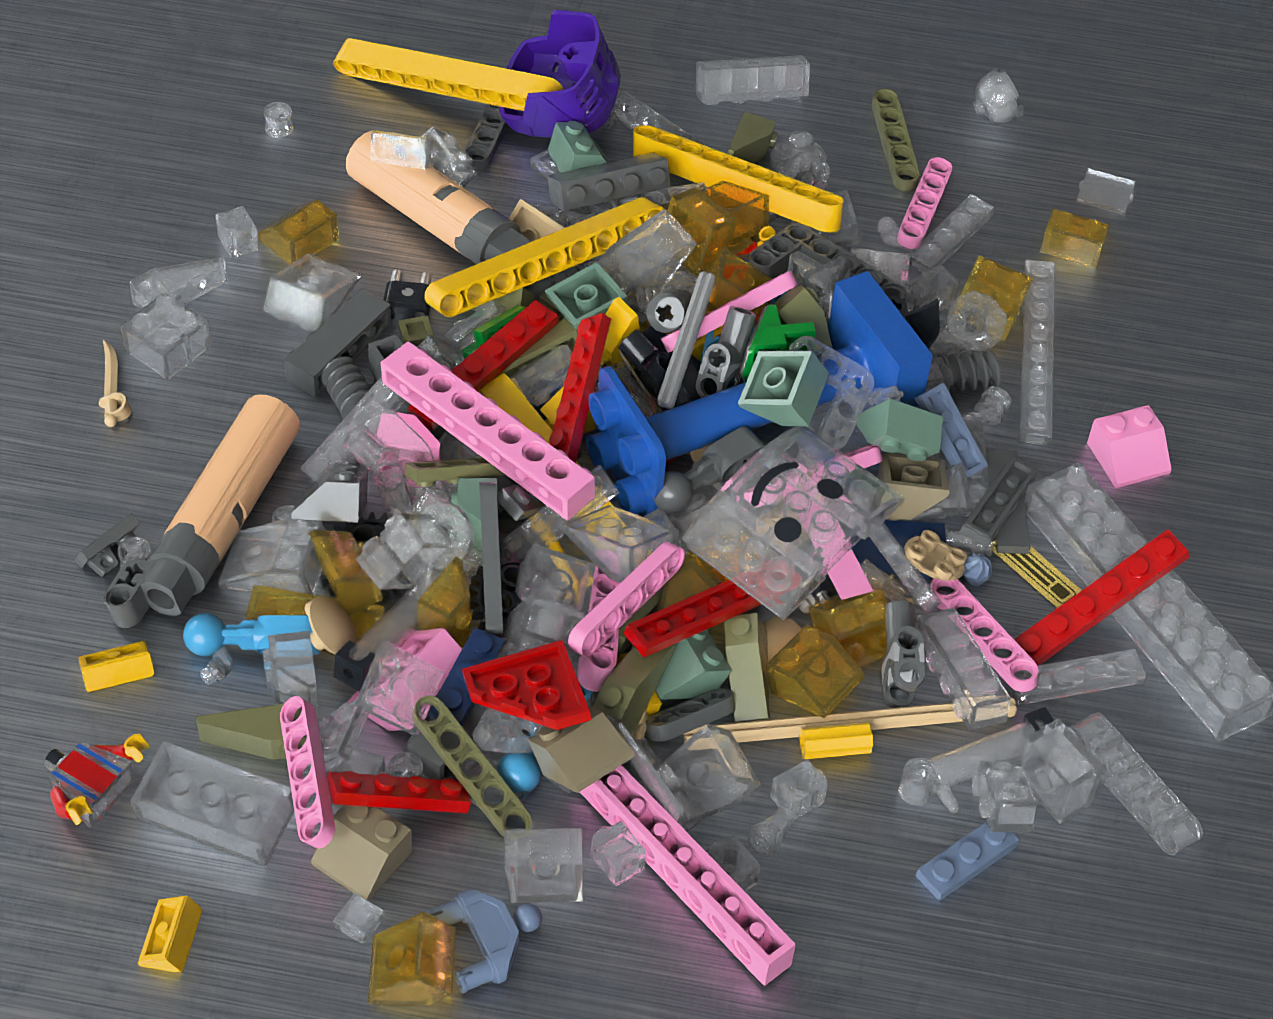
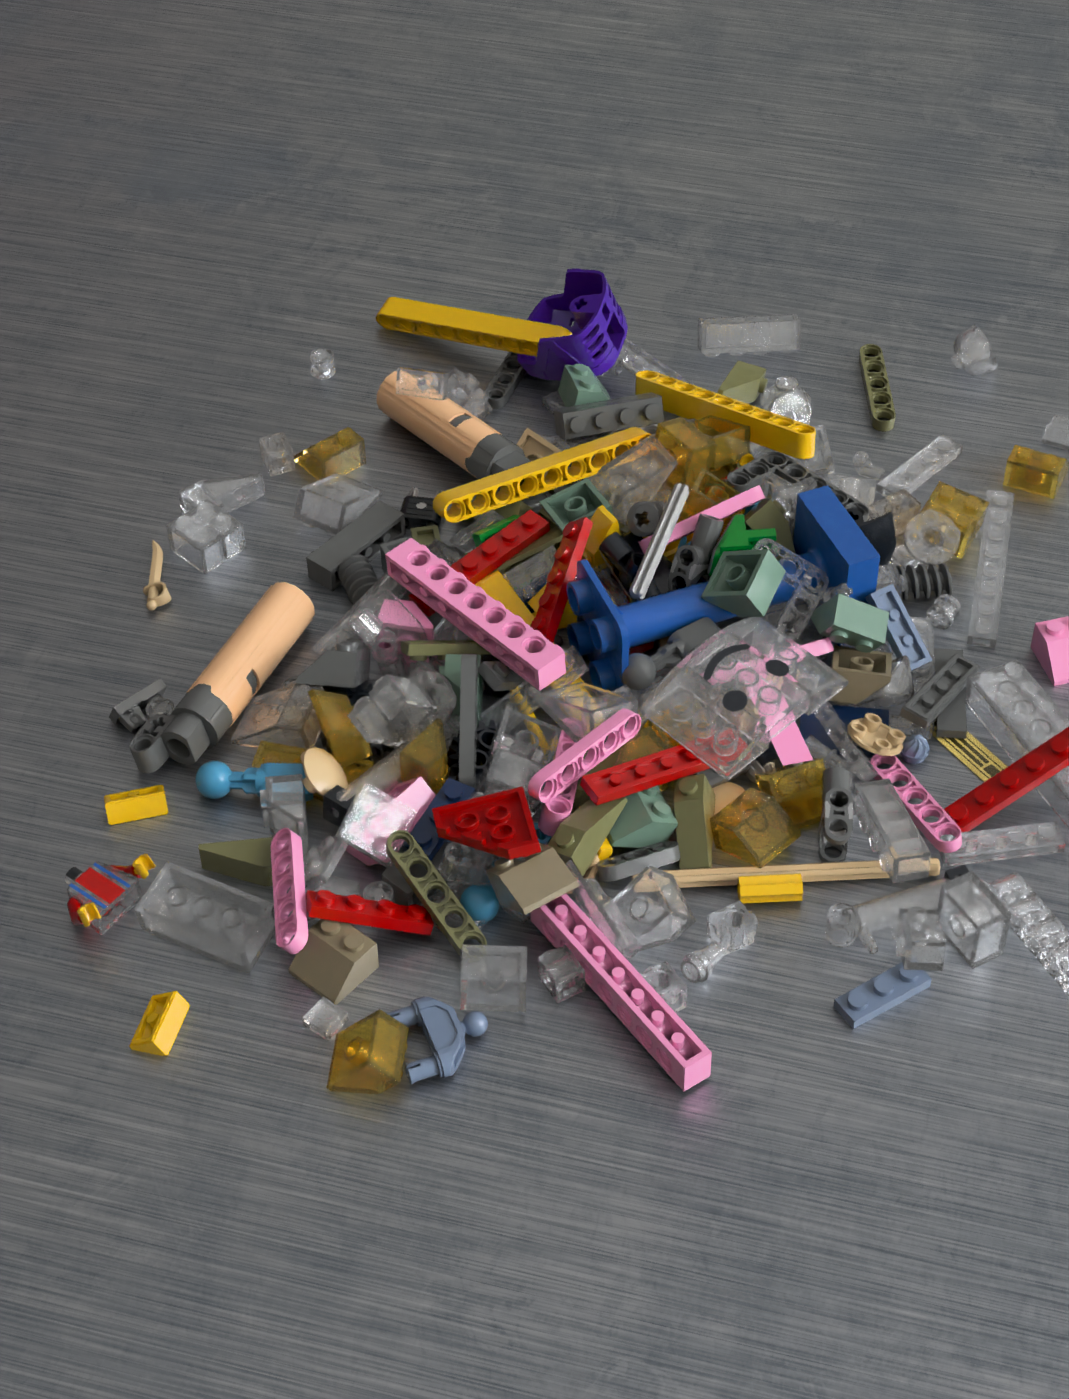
camera: 10 degrees right, 5 degrees down
clear arm [200,645,233,685] -> none
bright pink beam [897,157,953,249] -> none

